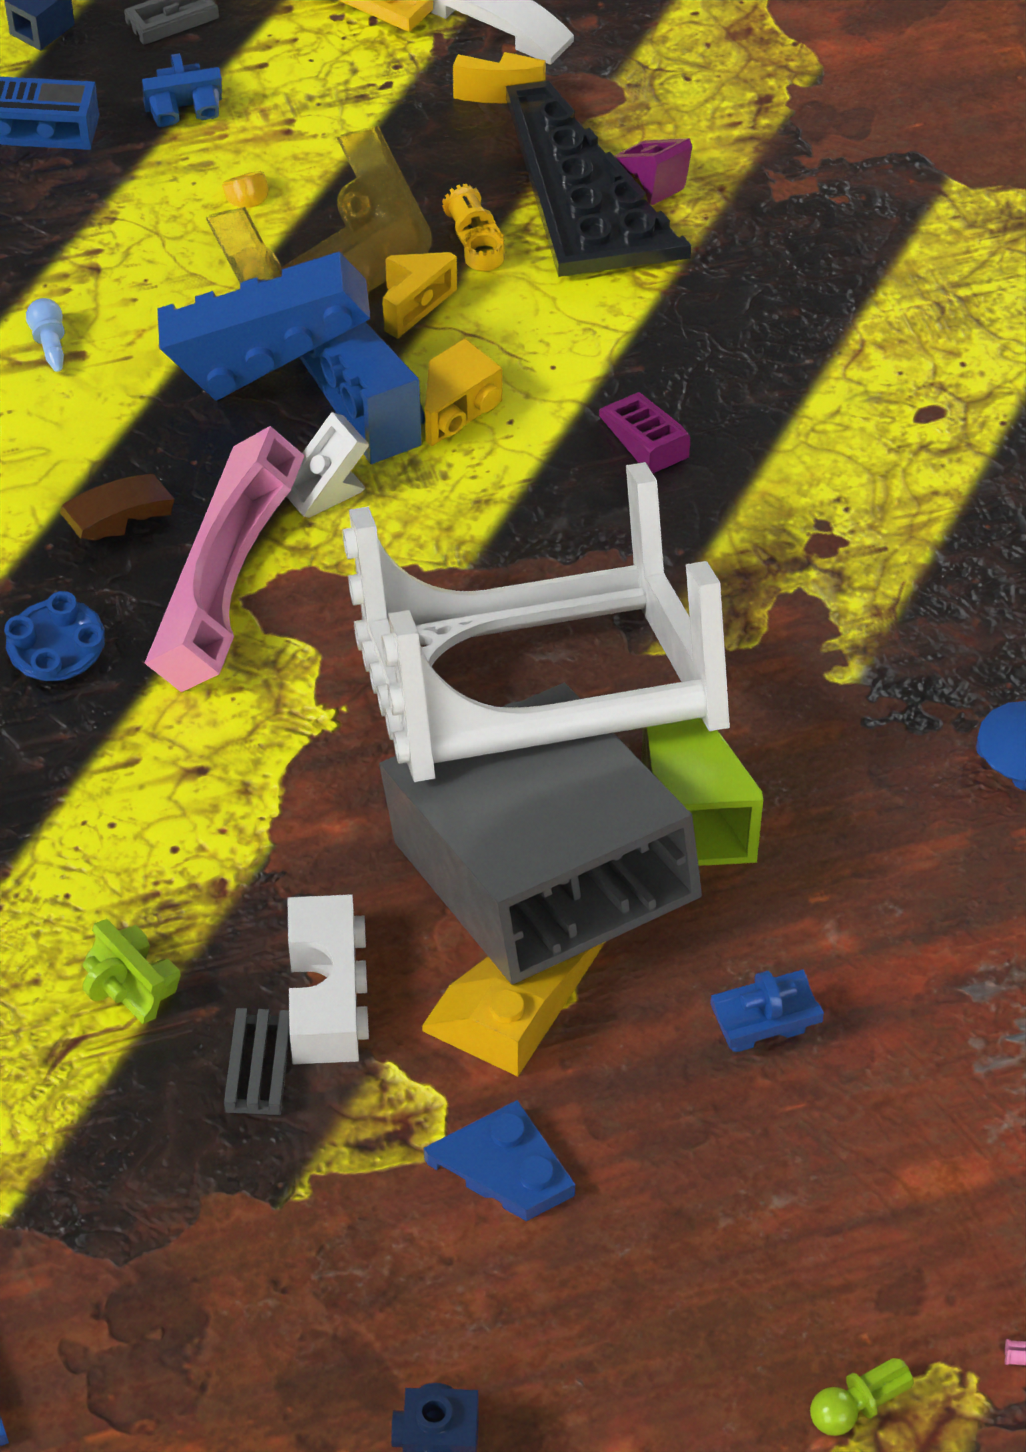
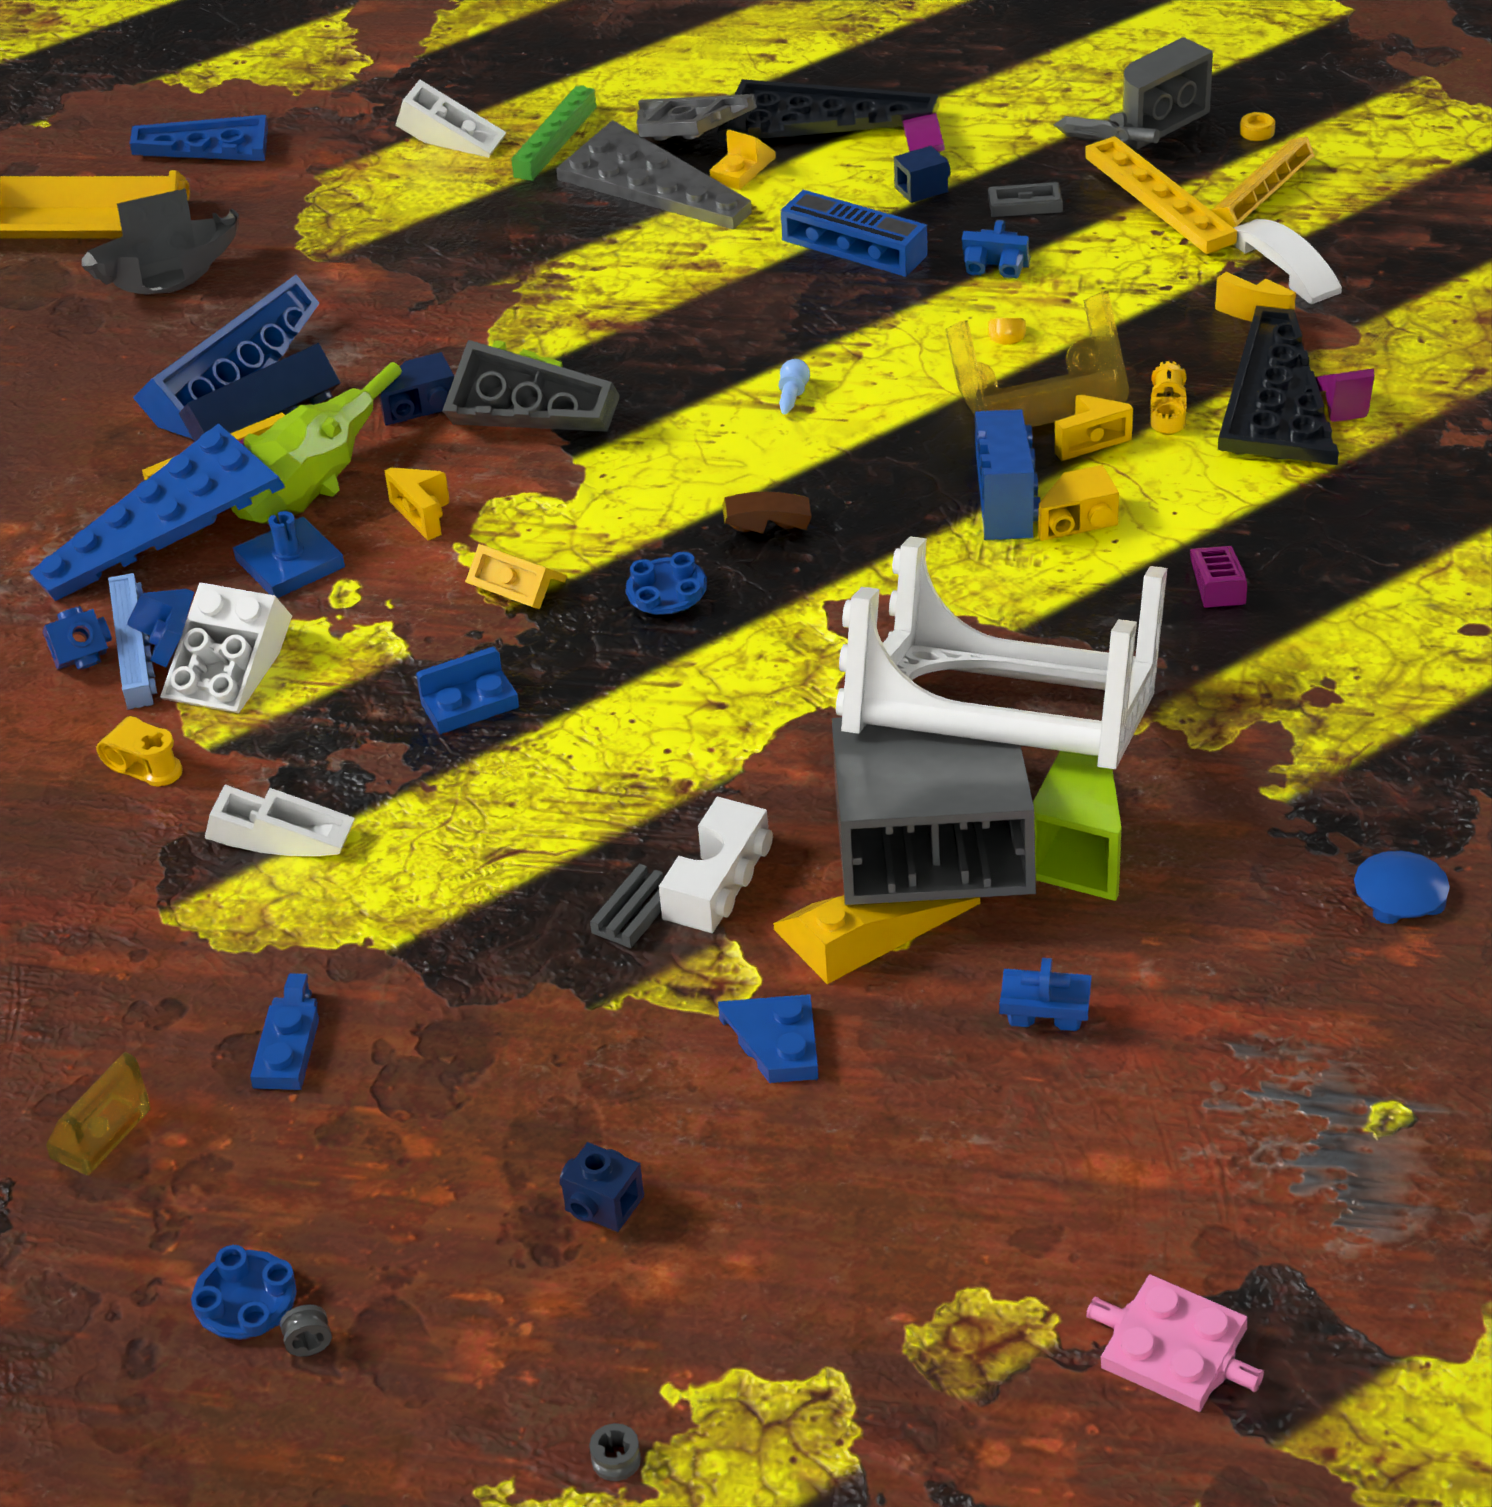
camera: 30 degrees right, 10 degrees down
lime hips [83,919,181,1024] -> none
bright pink arch [145,426,305,692] -> none
blue wedge [157,251,370,401] -> none
white slope [286,412,369,518] -> none
lime axle [810,1358,914,1436] -> none

